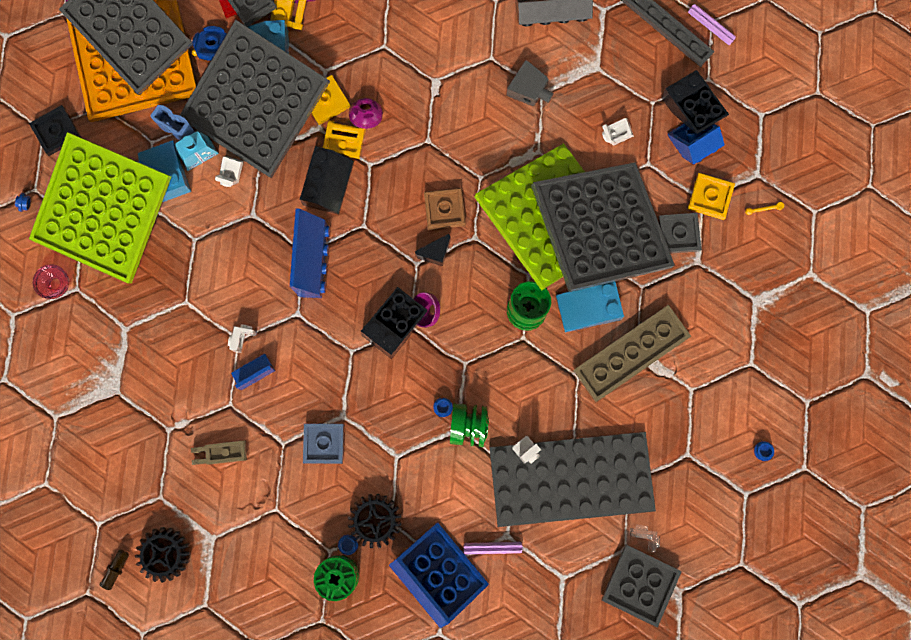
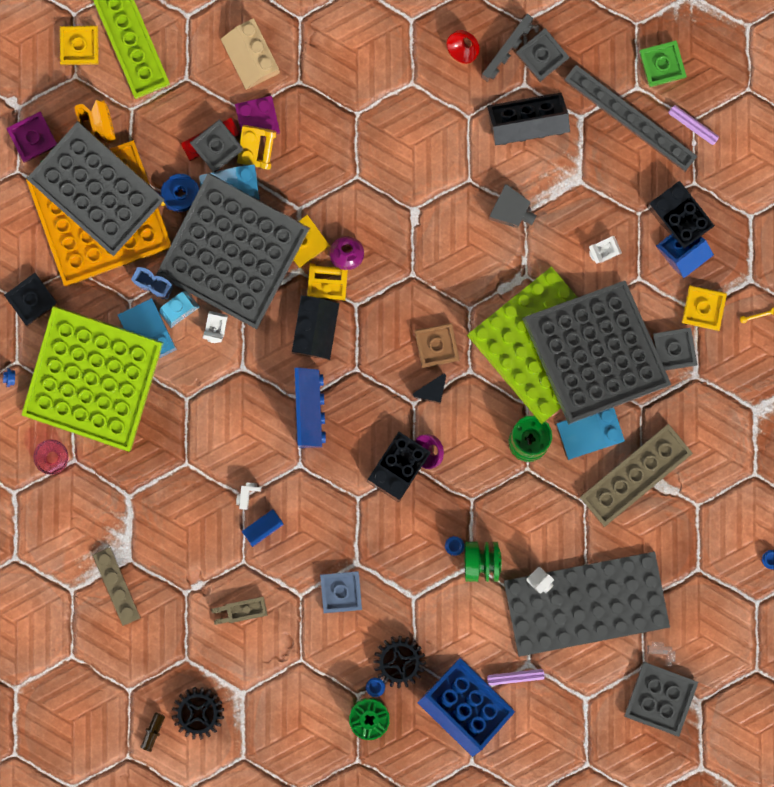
camera: 10 degrees left, 5 degrees up
none -> dark tan plate [93,547,141,626]

